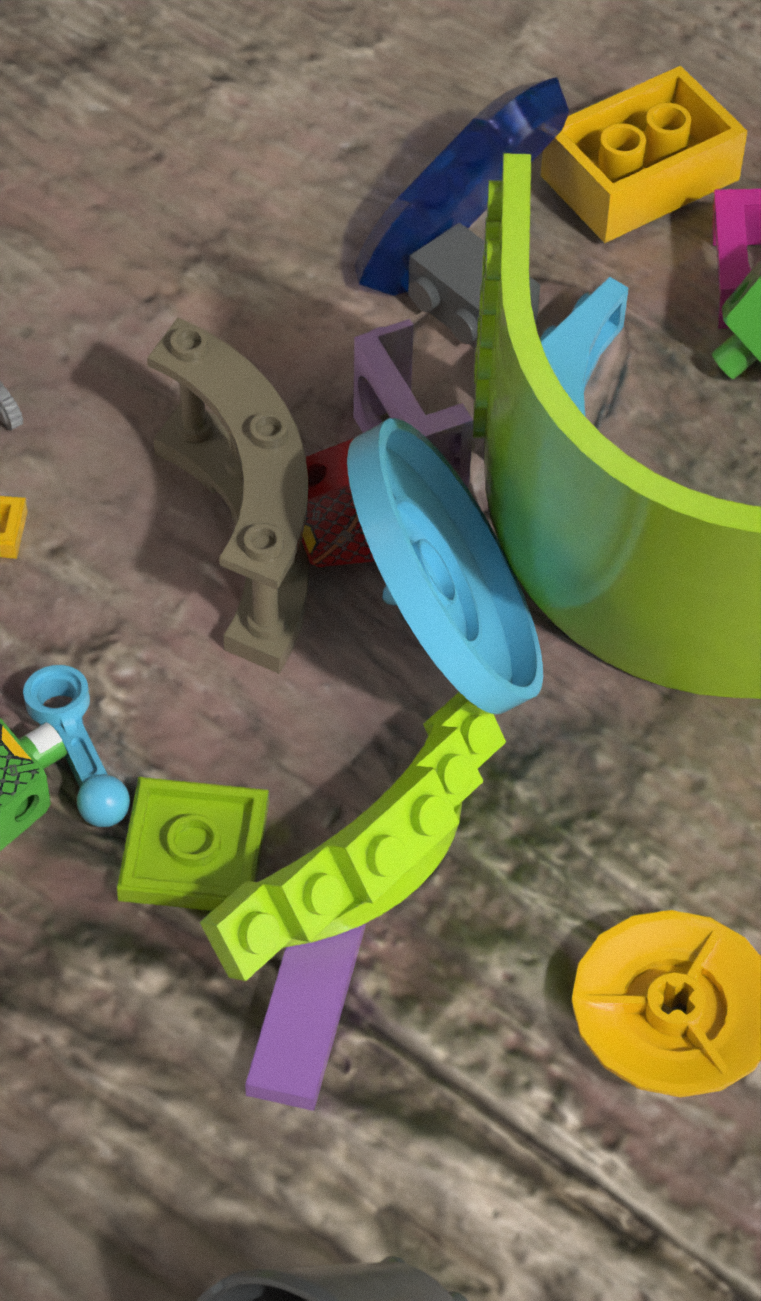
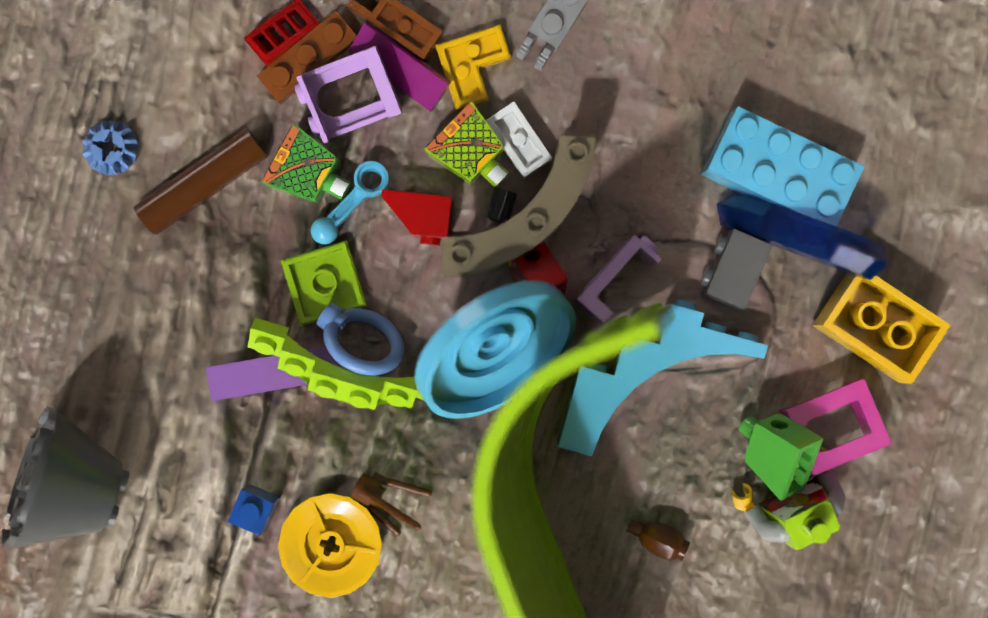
camera: 65 degrees right, 35 degrees up
none -> blue brick [227,484,281,536]
none -> medium blue piece [316,302,405,376]
none -> reddish brown plant [350,471,432,536]
none -> red slope [381,189,453,246]
none -> torso [424,101,509,188]
none -> white plate [486,102,553,179]
none -> black hinge [486,187,517,223]
none -> medium azure brick [701,106,865,233]

